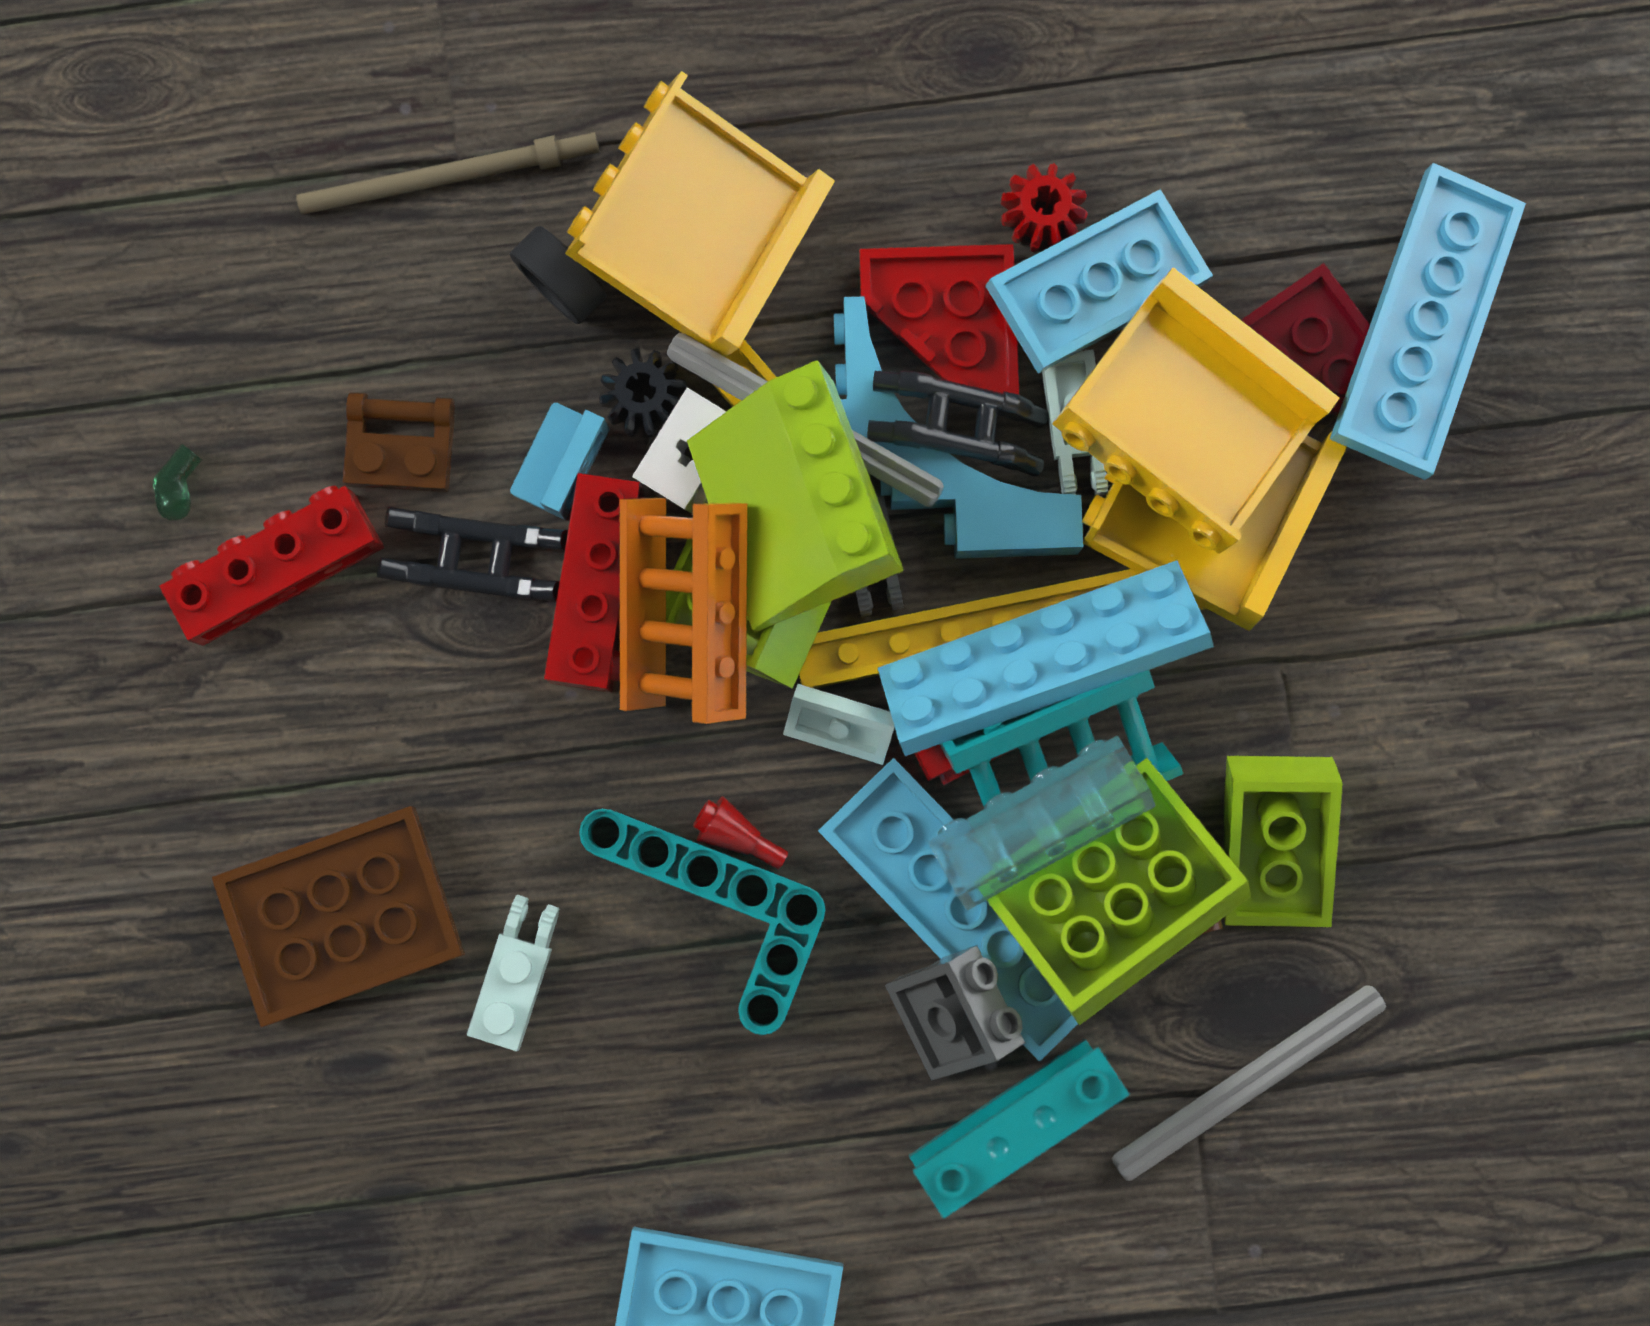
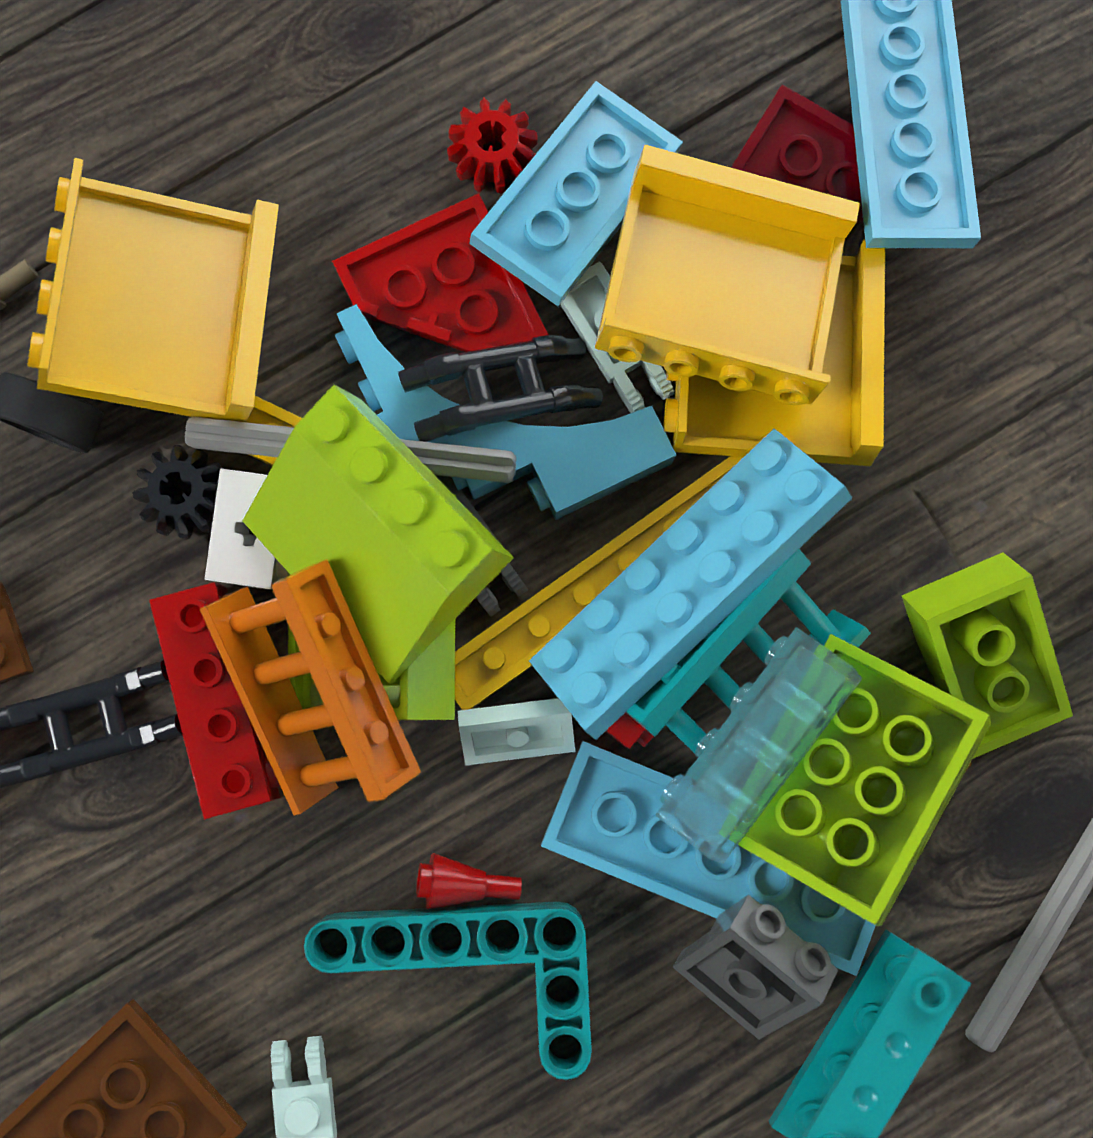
camera: 30 degrees left, 0 degrees up
medium azure panel [510,403,610,520] -> none

